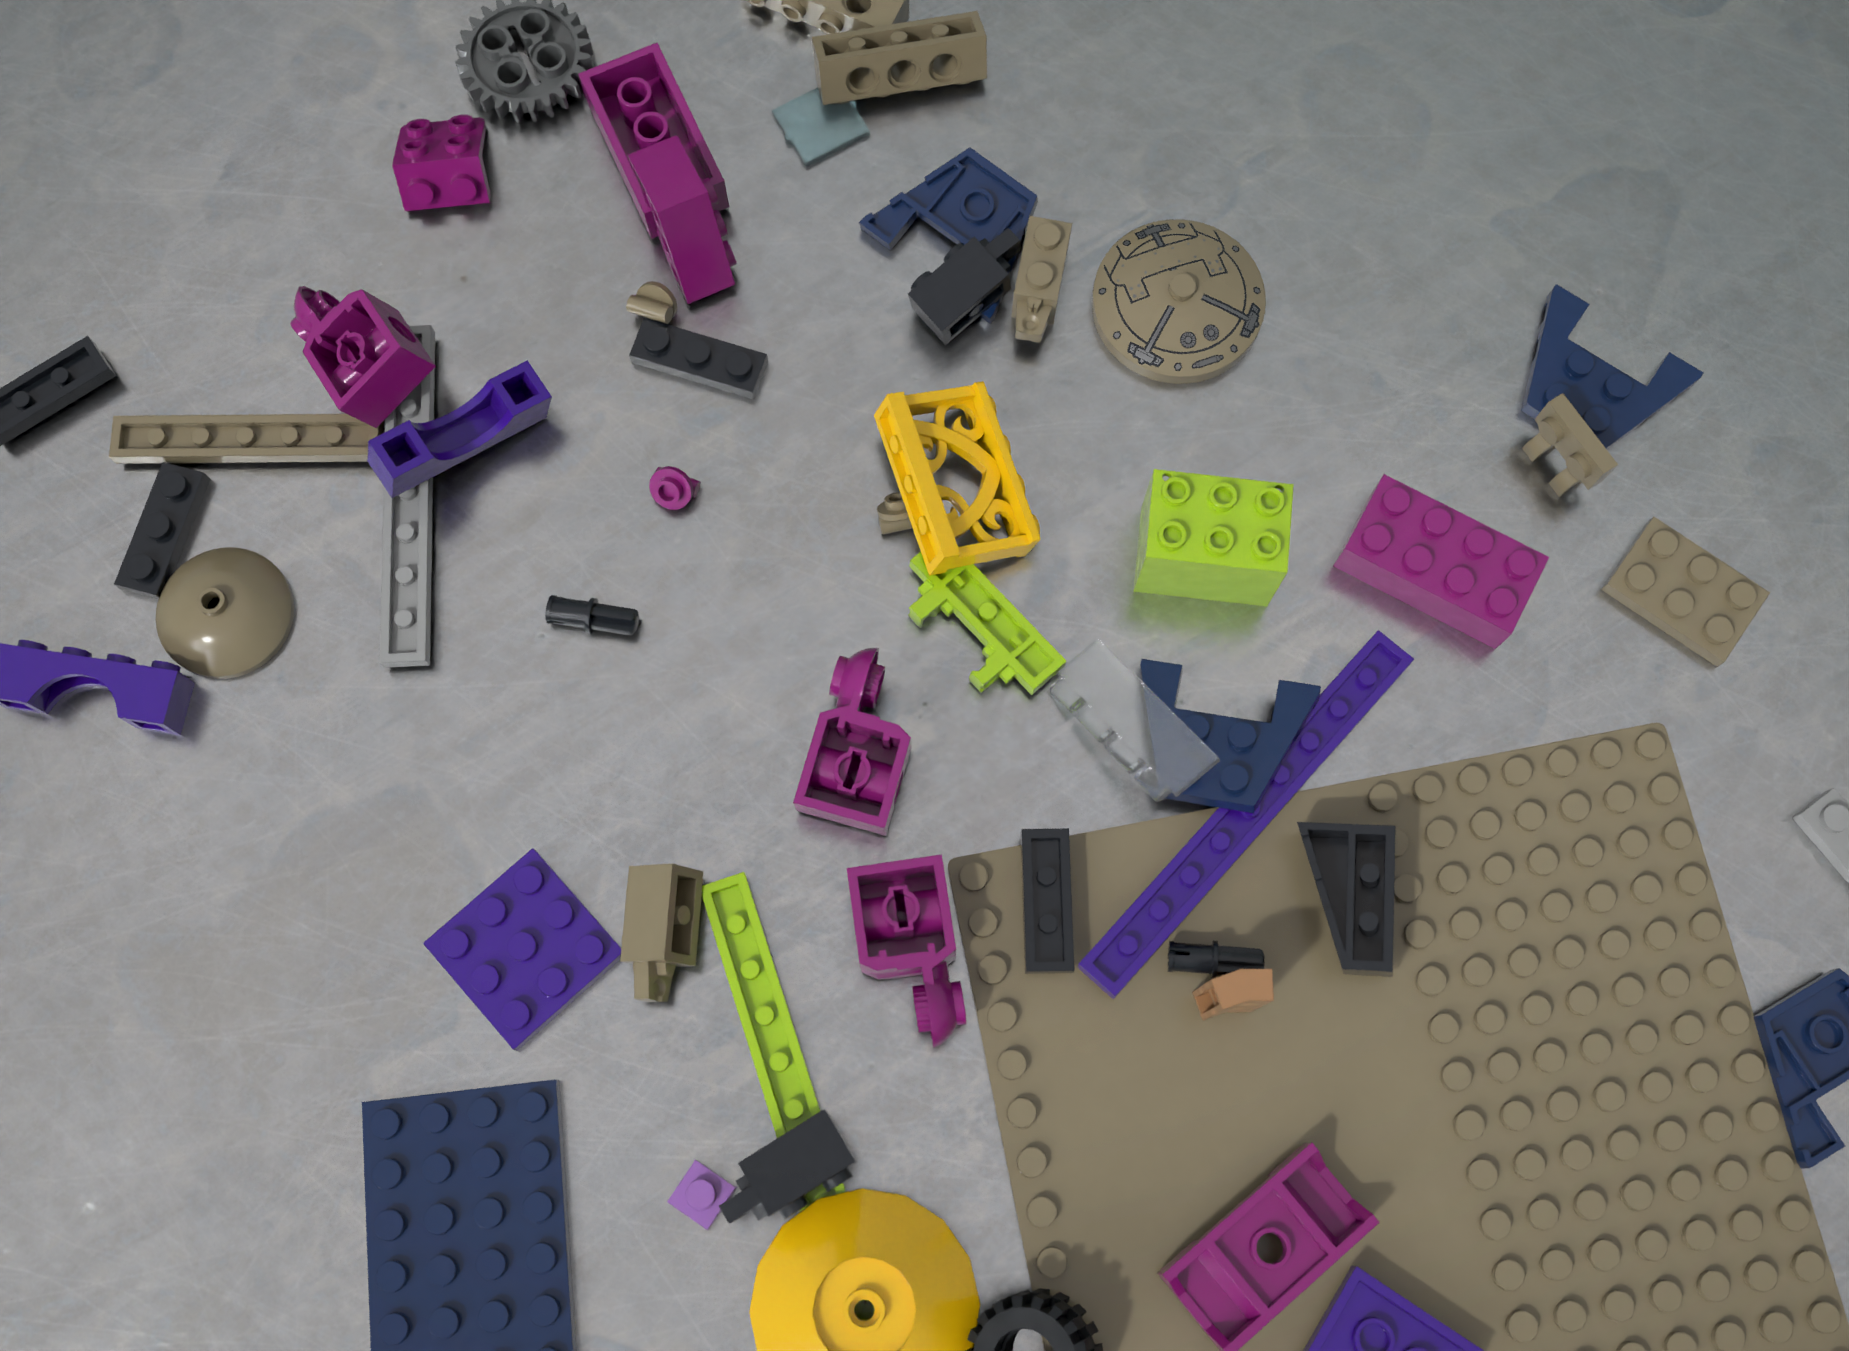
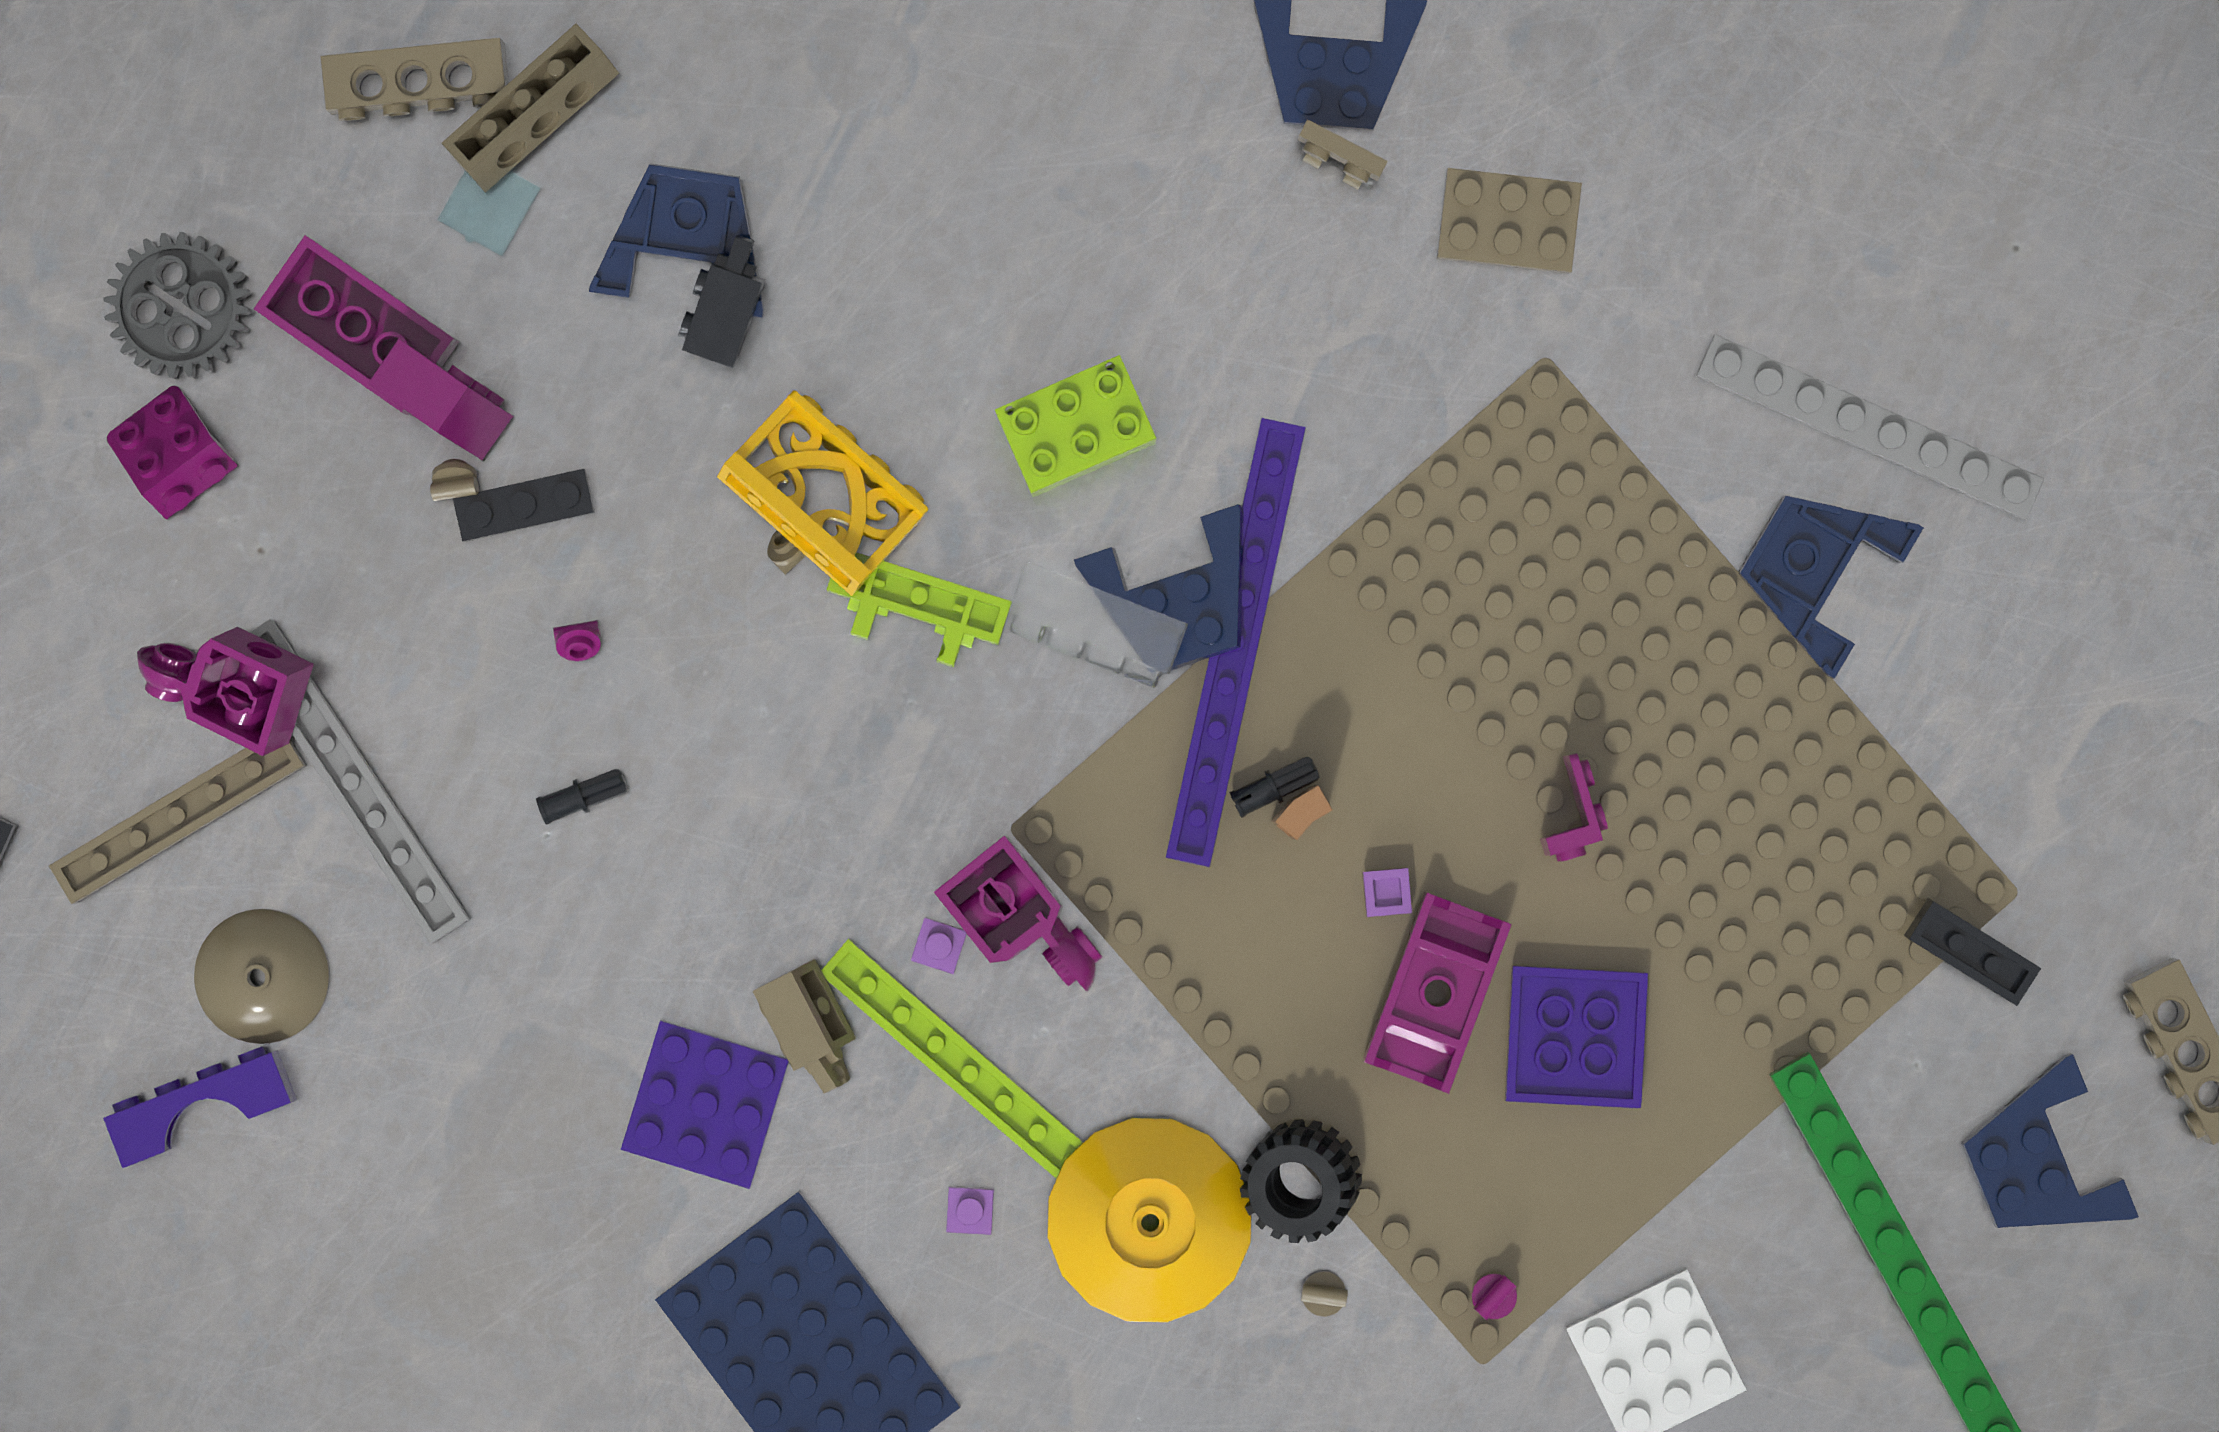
camera: 30 degrees left, 15 degrees up
black plate [114,462,210,599] -> none
dark purple arch [367,360,552,498] -> none
black hinge [719,1109,857,1224] -> none
magenta brick [793,648,912,836] -> none
dark tan hinge [1011,216,1072,343] -> none
black plate [1021,828,1074,974] -> none
dark tan dish [1092,219,1266,384] -> none
black wedge [1297,822,1396,977] -> none
magenta brick [1333,474,1549,649] -> none
none -> medium lavender plate [911,917,967,974]
none -> medium lavender plate [1362,868,1412,917]
none -> magenta bracket [1540,753,1608,862]

